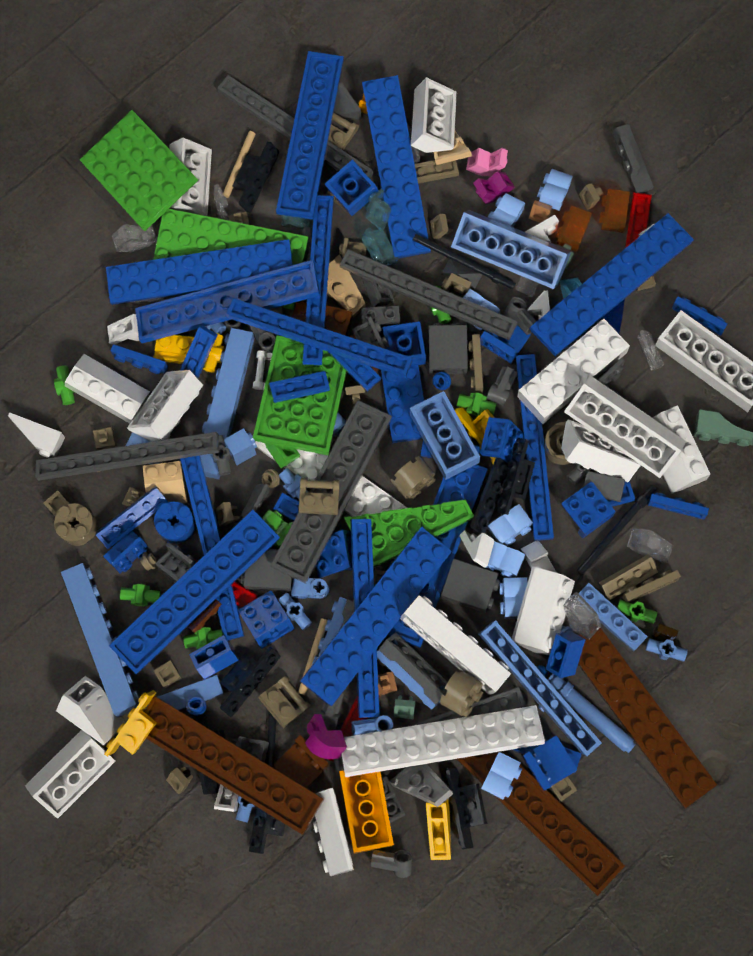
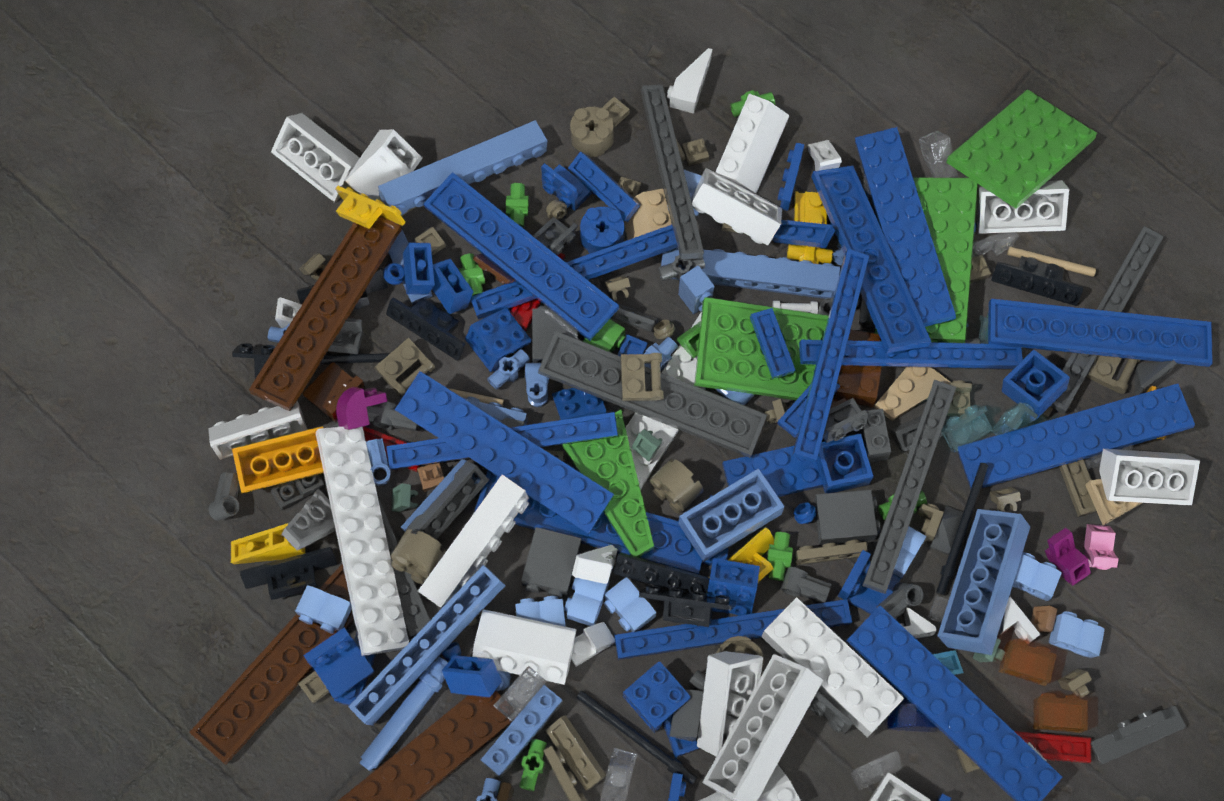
camera: 80 degrees right, 5 degrees down
none -> blue brick [403,243,435,295]
none -> sand green tile [631,429,662,462]

